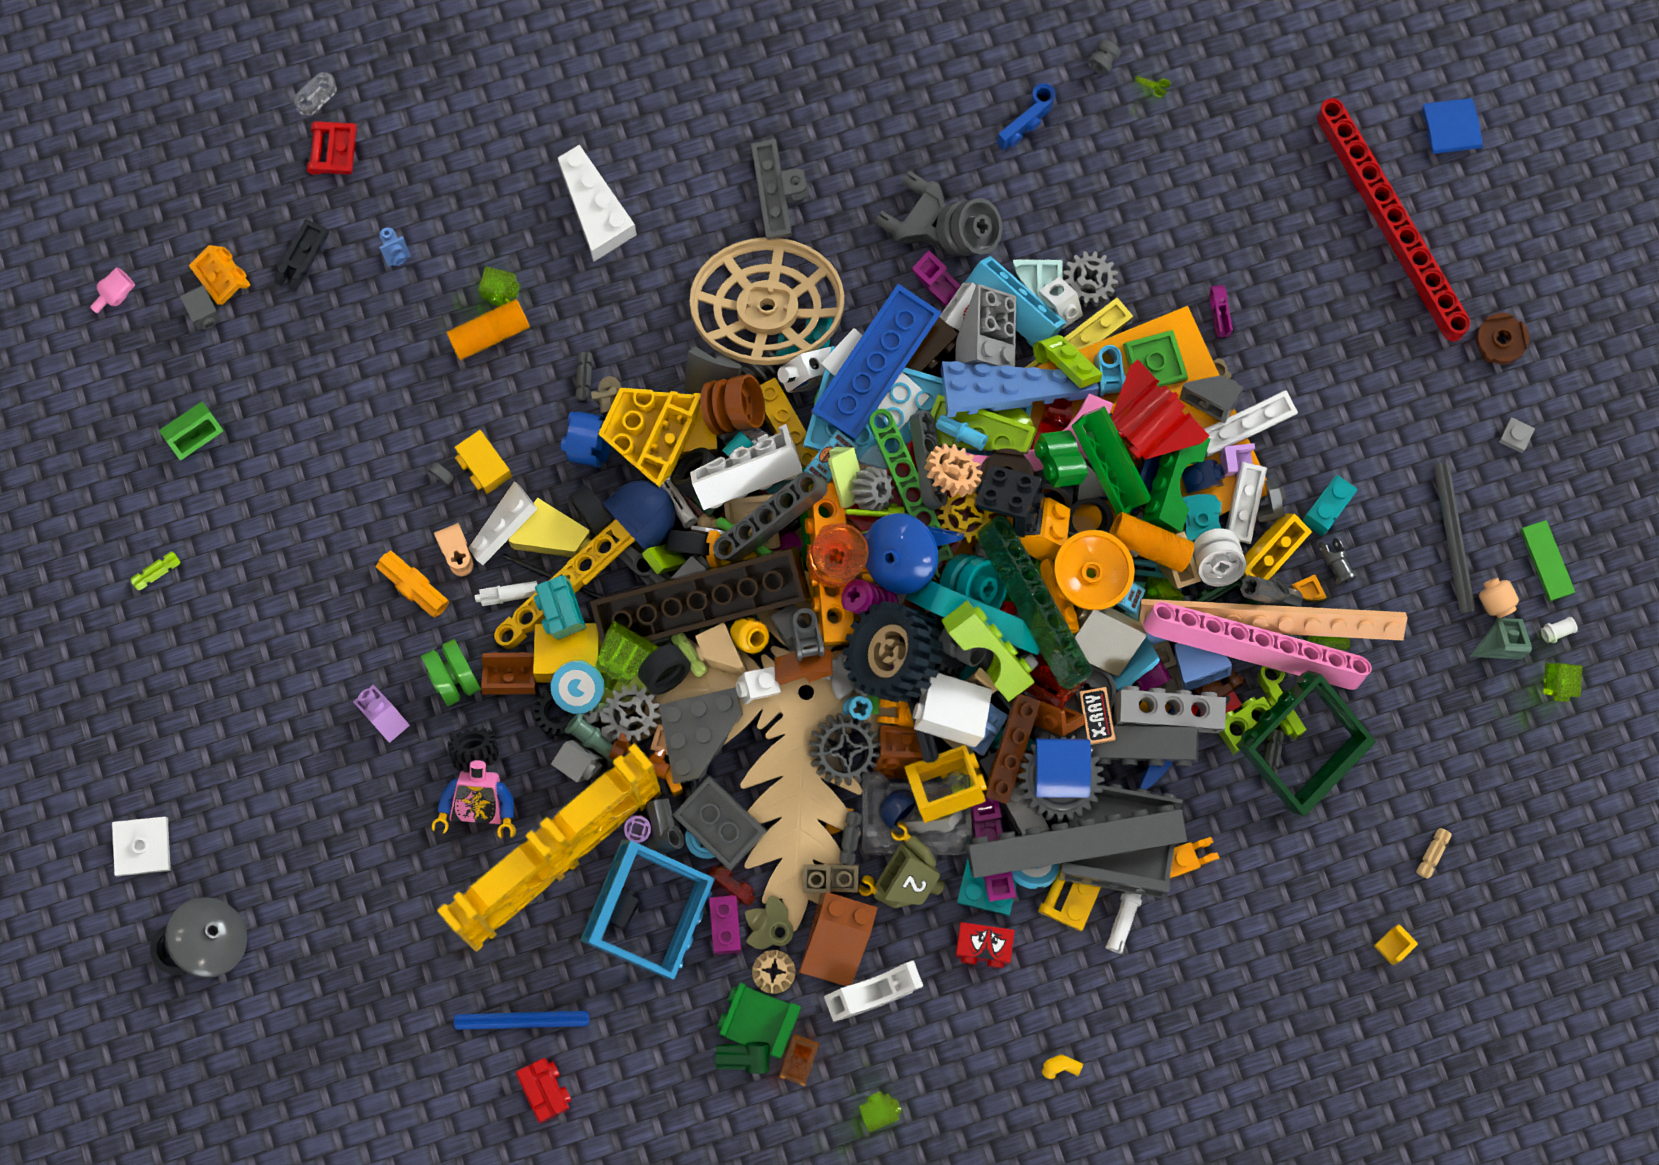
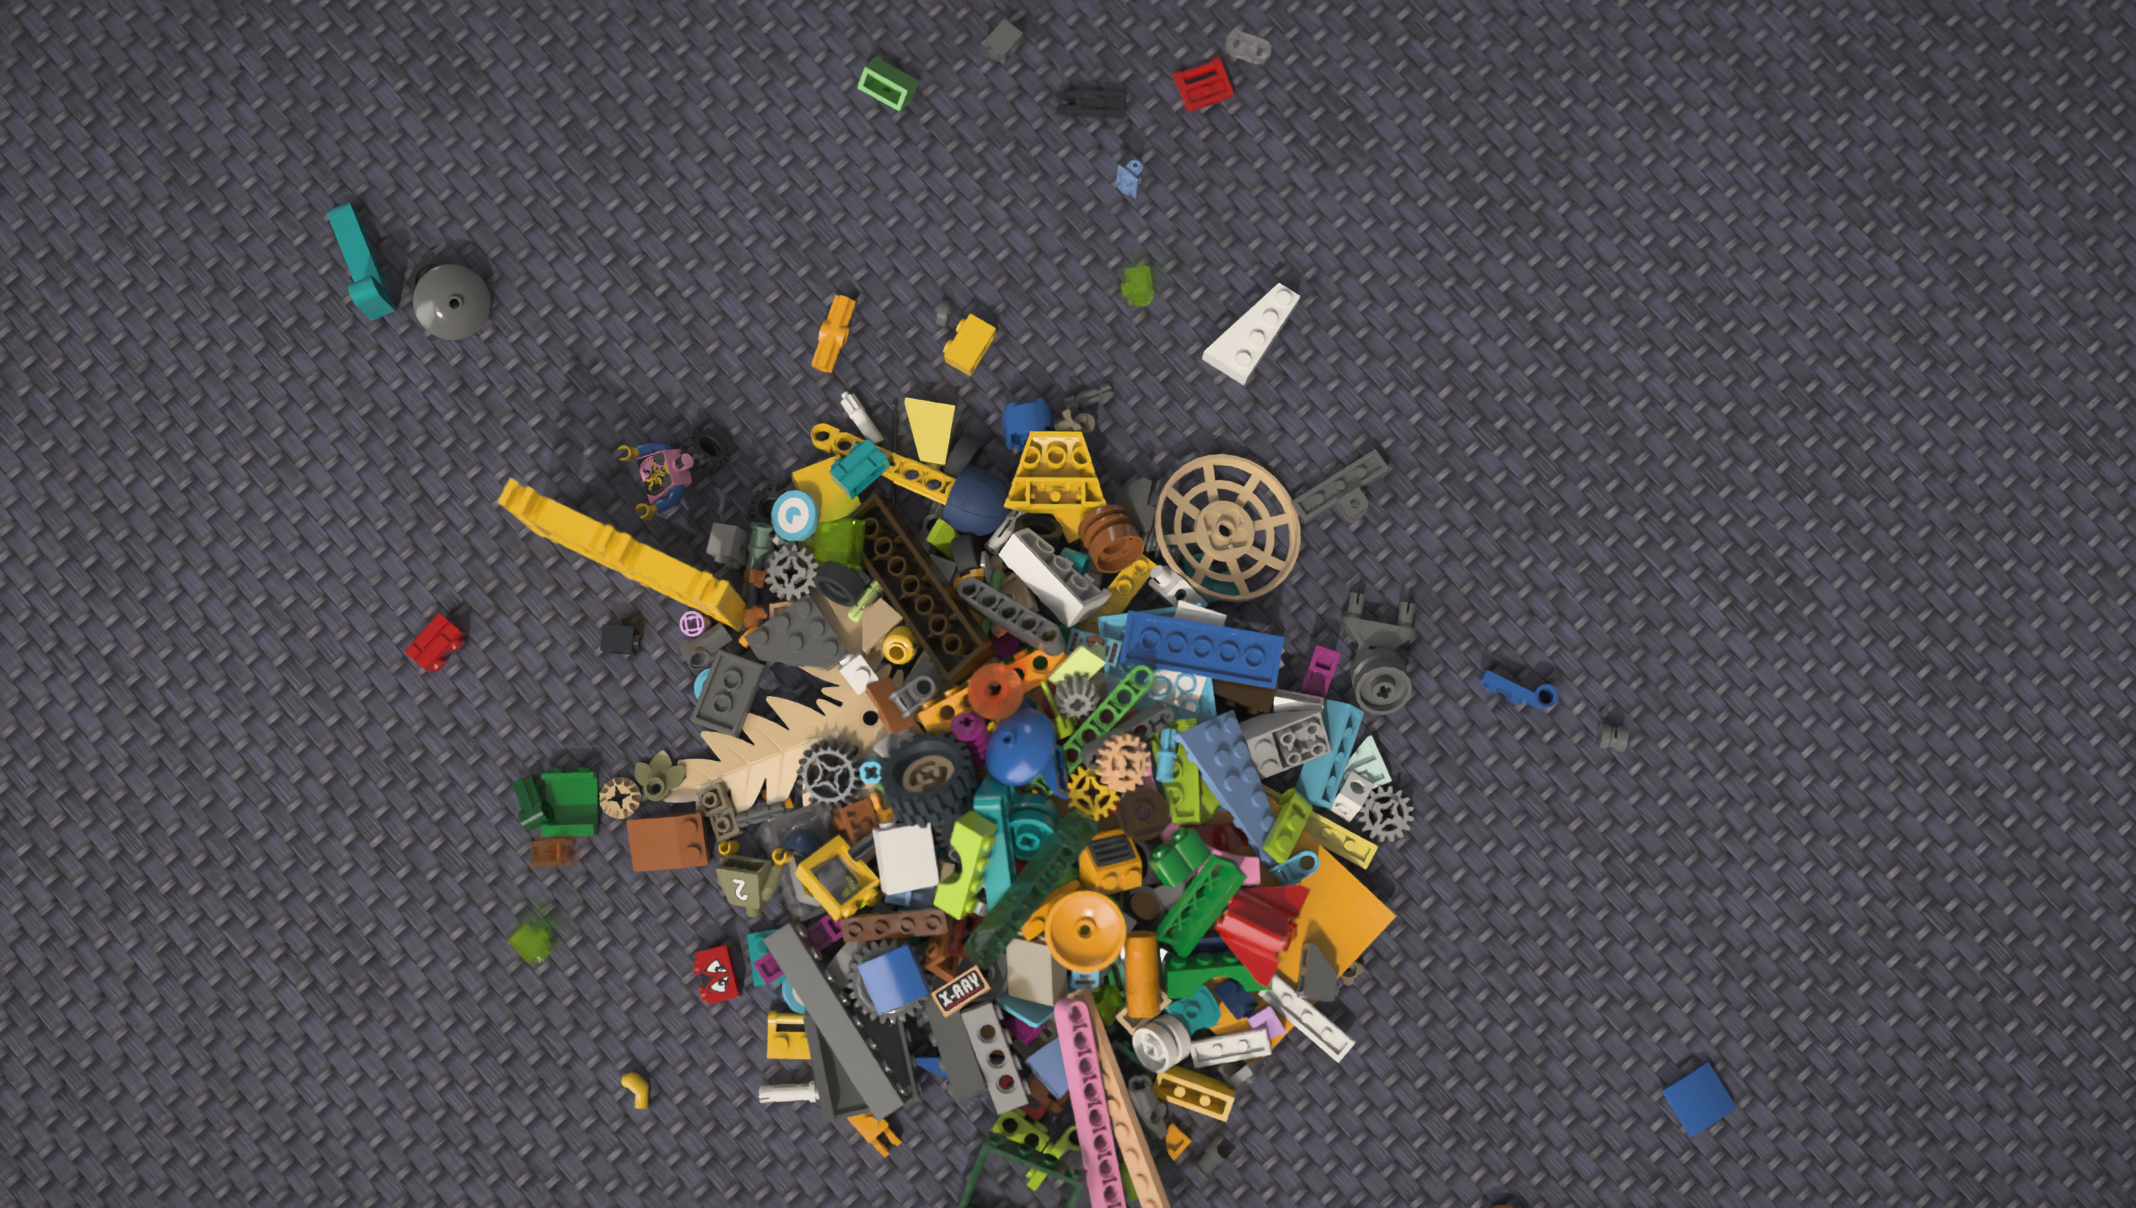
camera: 65 degrees right, 5 degrees up
white plate [112,817,171,877] -> none
lime axle [130,551,180,590] -> none
light orange bracket [189,245,250,305] -> none
lavender slope [353,685,410,743] -> none
bright green wheel [421,639,481,707] -> none
light nougat piece [434,523,474,577] -> none
light orange piece [446,299,530,361] -> none
blue axle [454,1011,589,1030] -> none
white wing [468,481,537,565] -> none
dark orange bracket [481,652,536,695] -> none
dark azure window [580,840,715,979] -> none
clear red plate [707,864,755,907] -> none
magenta brick [709,895,741,955] -> none
white arch [824,961,923,1022] -> none
black bracket [975,466,1045,538] -> none
bright green tile [1123,330,1188,388] -> none
clear neon green hand [1135,75,1171,97] -> none
magenta piece [1209,285,1233,339] -> none
dark grey axle [1262,729,1284,780] -> none
teal brick [1302,475,1358,537] -> none
red beam [1317,98,1470,342] -> none
none -> teal beam [327,201,396,321]

